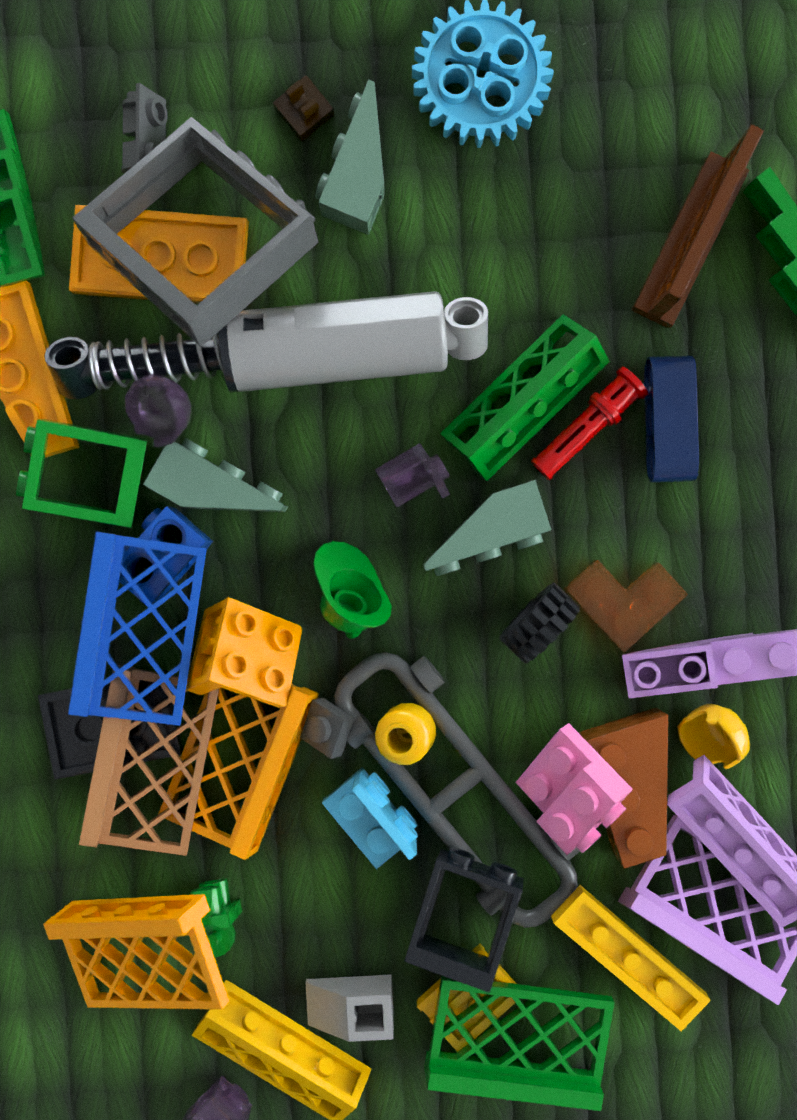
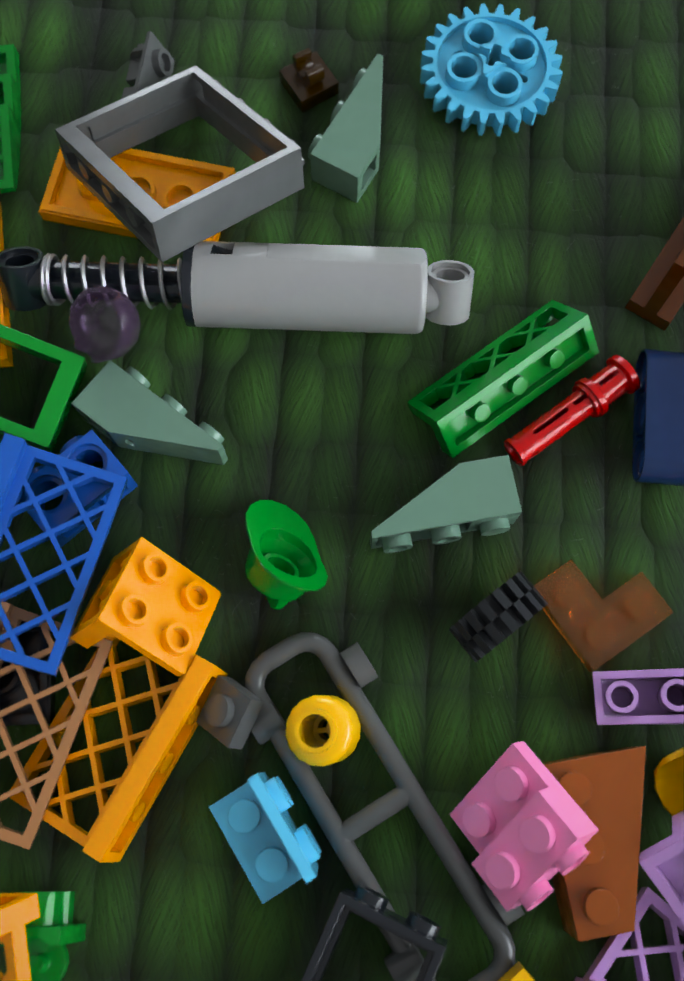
camera: 10 degrees right, 15 degrees down
clear purple bracket [375,443,450,507] -> none

